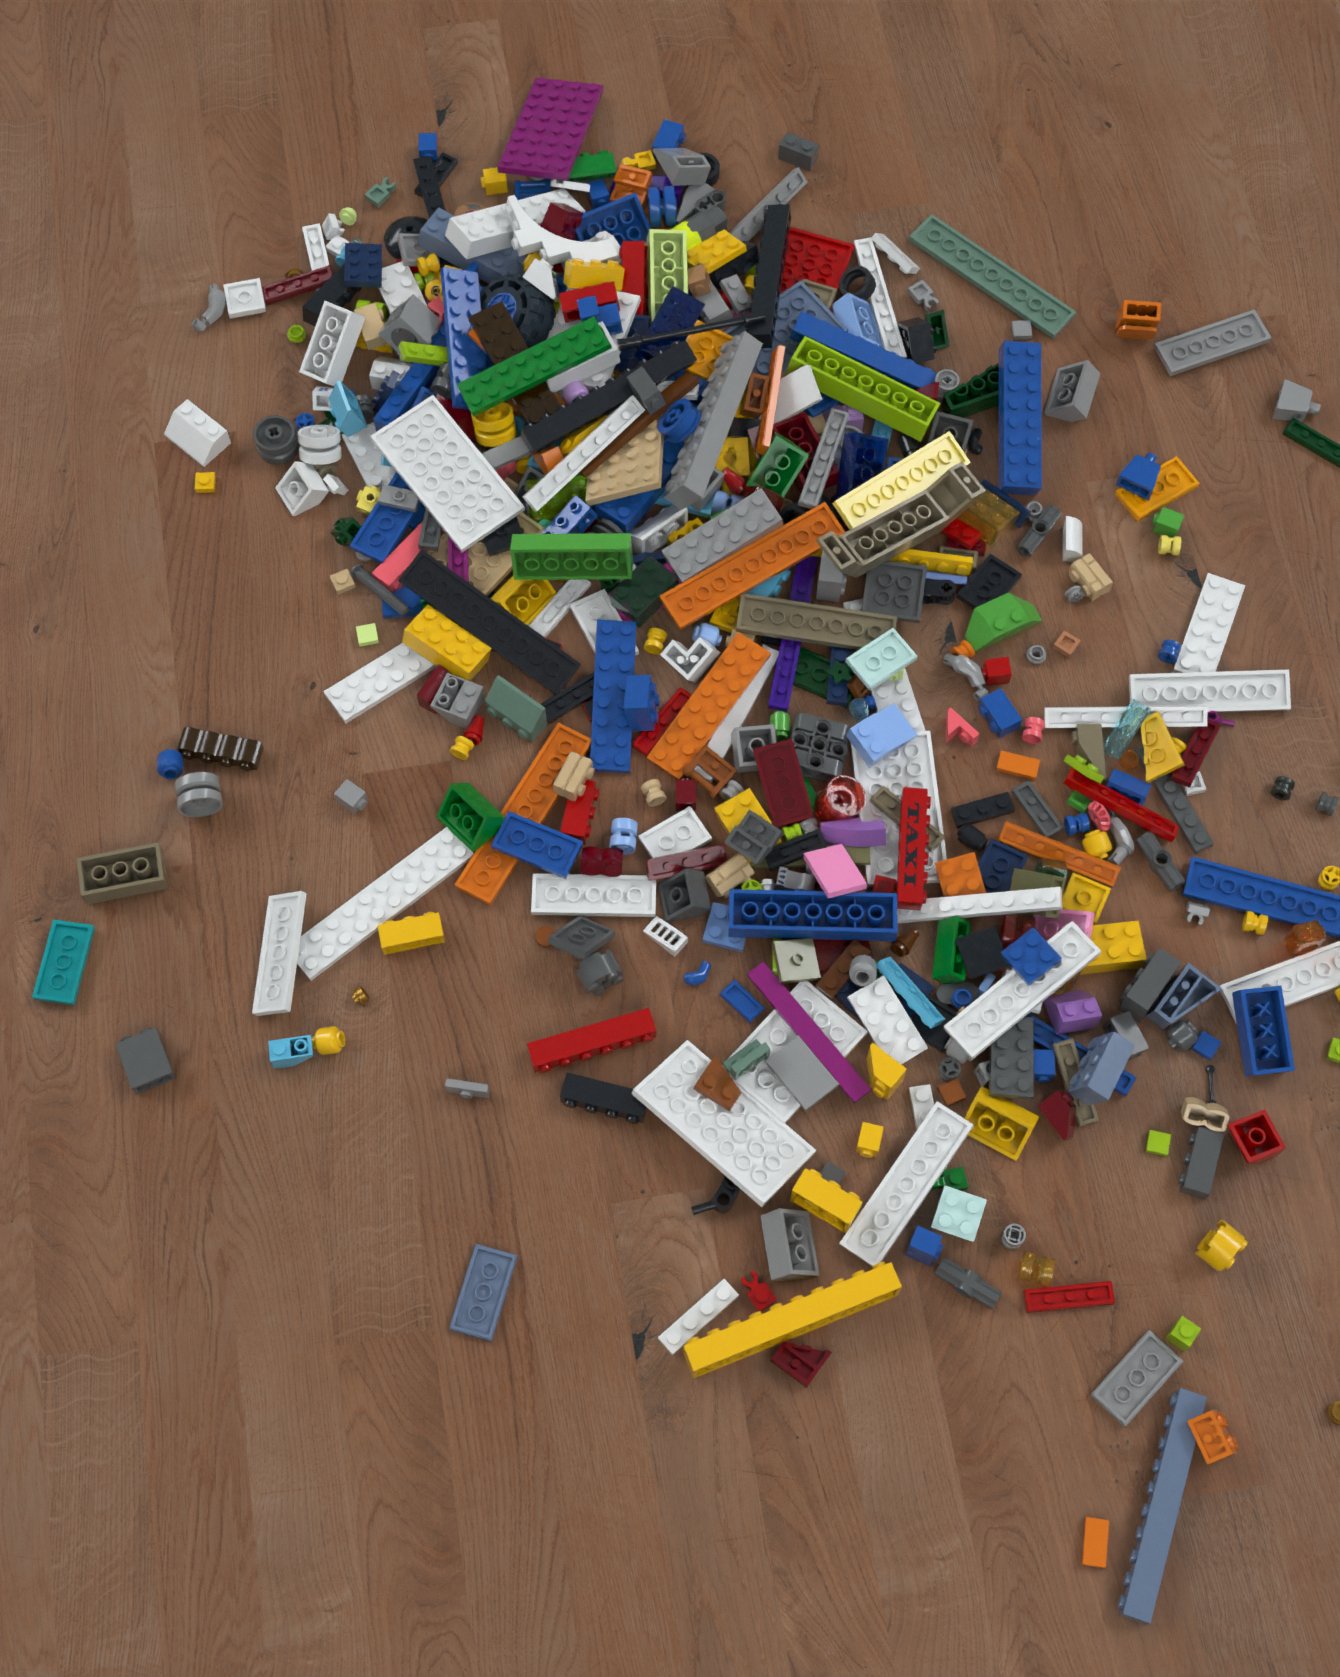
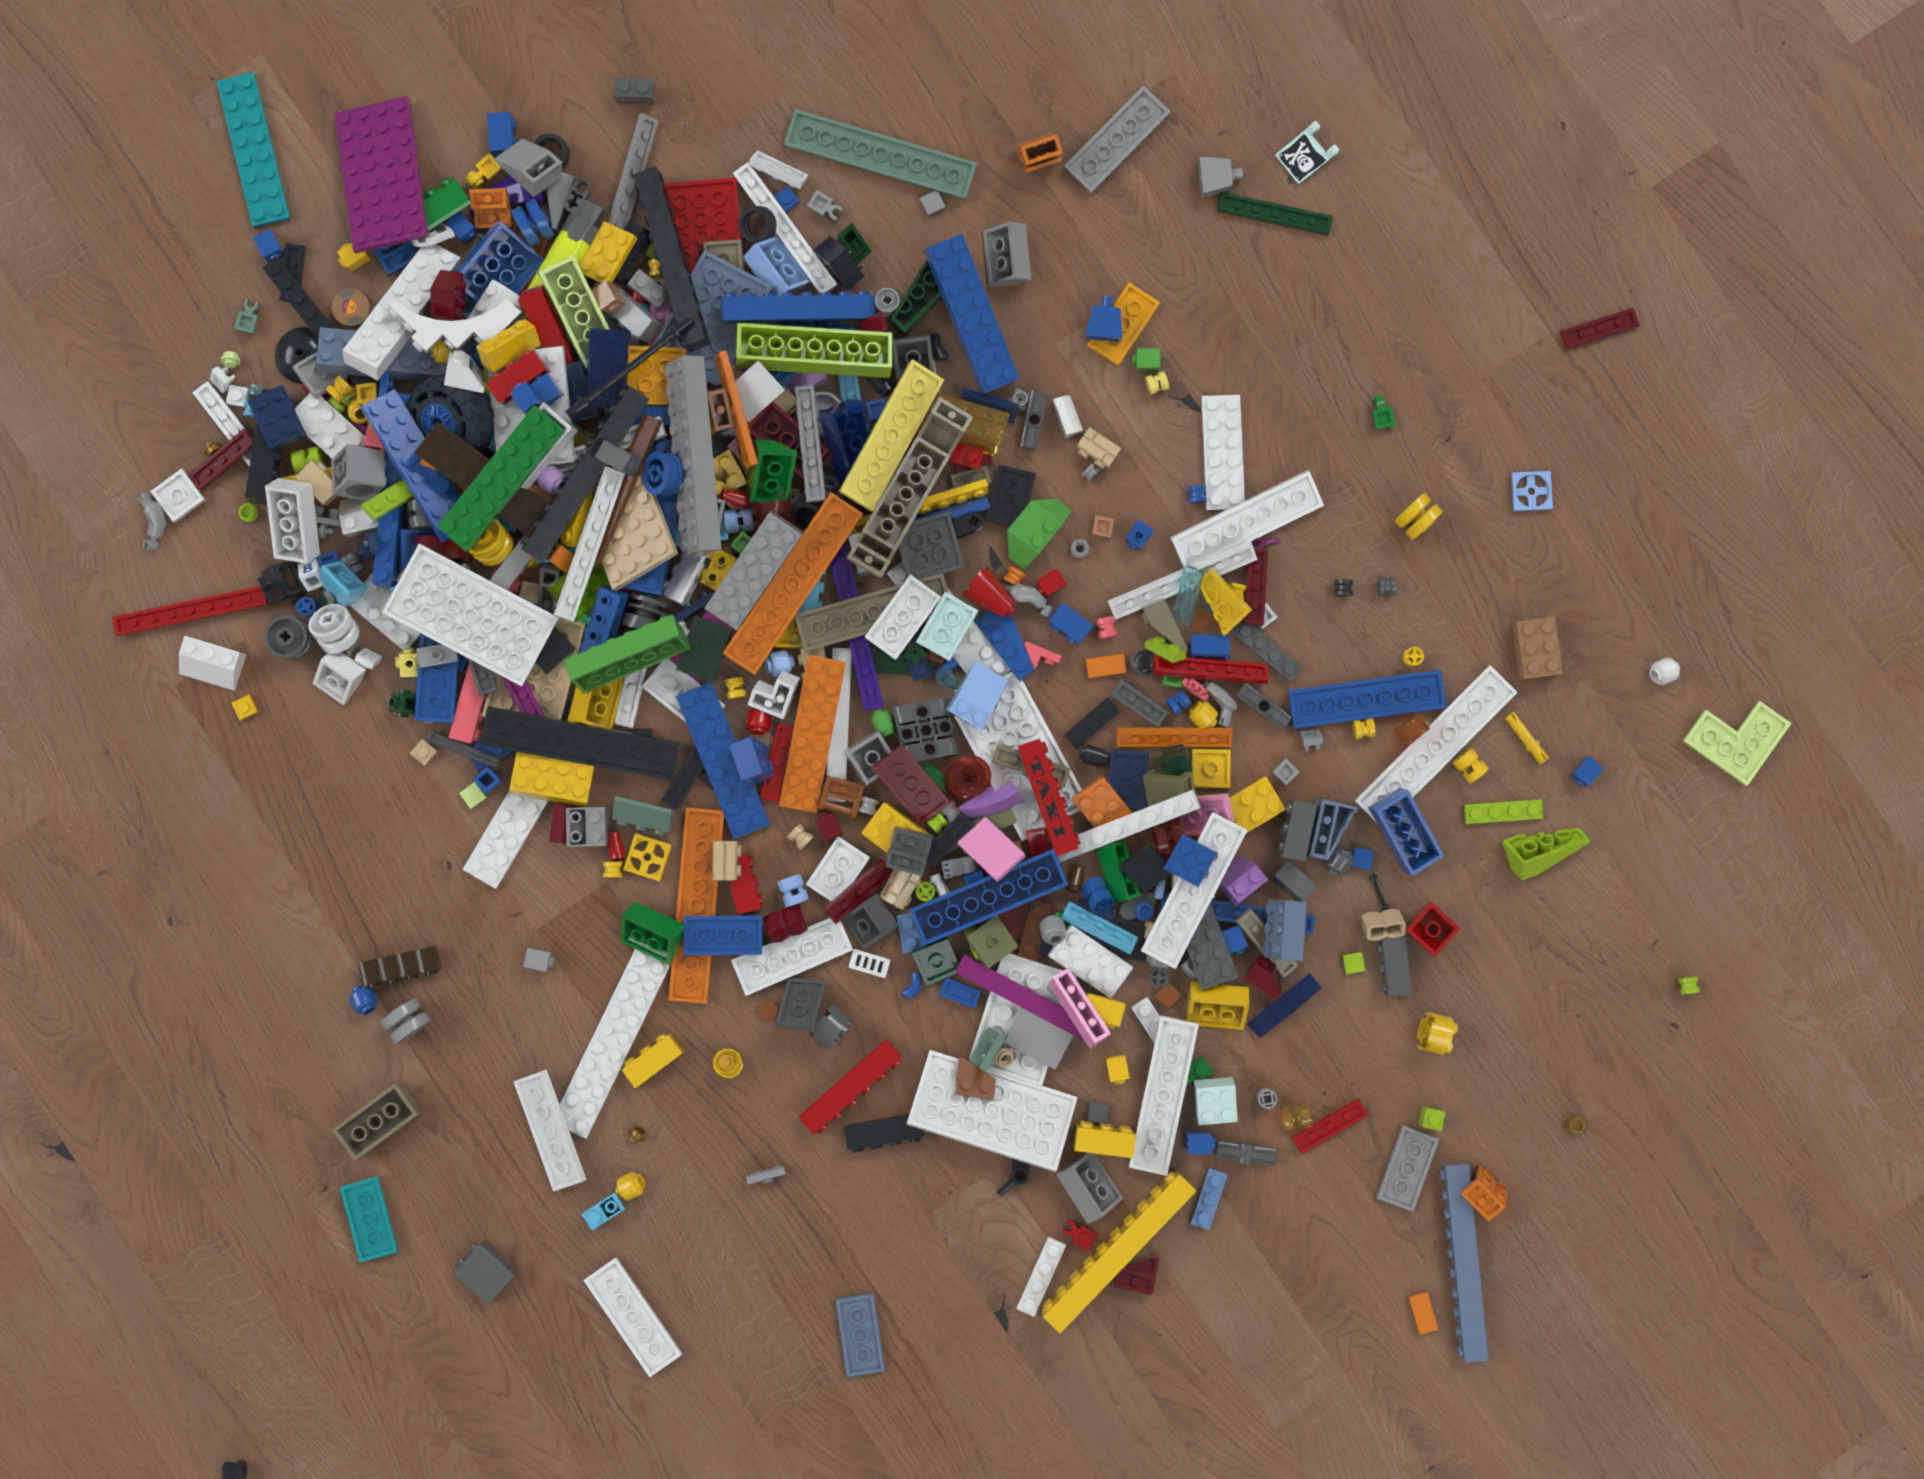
camera: 25 degrees left, 20 degrees up
none -> red plate [112,586,269,636]
none -> teal plate [217,72,291,228]
none -> black piece [258,561,310,605]
none -> light grey hips [315,506,341,539]
none -> blue brick [473,766,504,794]
none -> white plate [583,1257,683,1377]
none -> yellow piece [623,833,672,881]
none -> yellow hair [713,1049,743,1078]
none -> red head [746,708,772,736]
none -> blue plate [773,186,800,213]
none -> white plate [865,574,942,660]
none -> plate [911,936,959,986]
none -> red cone [962,566,1016,618]
none -> blue wing [974,610,1035,682]
none -> tan plate [994,1048,1013,1067]
none -> bright pink brick [1048,968,1111,1049]
none -> blue wheel [1080,877,1115,914]
none -> blue brick [1124,519,1154,551]
none -> dark grey hair [1130,648,1156,677]
none -> medium blue plate [1190,1168,1228,1230]
none -> clear blue slope [1247,973,1322,1038]
none -> light grey plate [1272,758,1299,786]

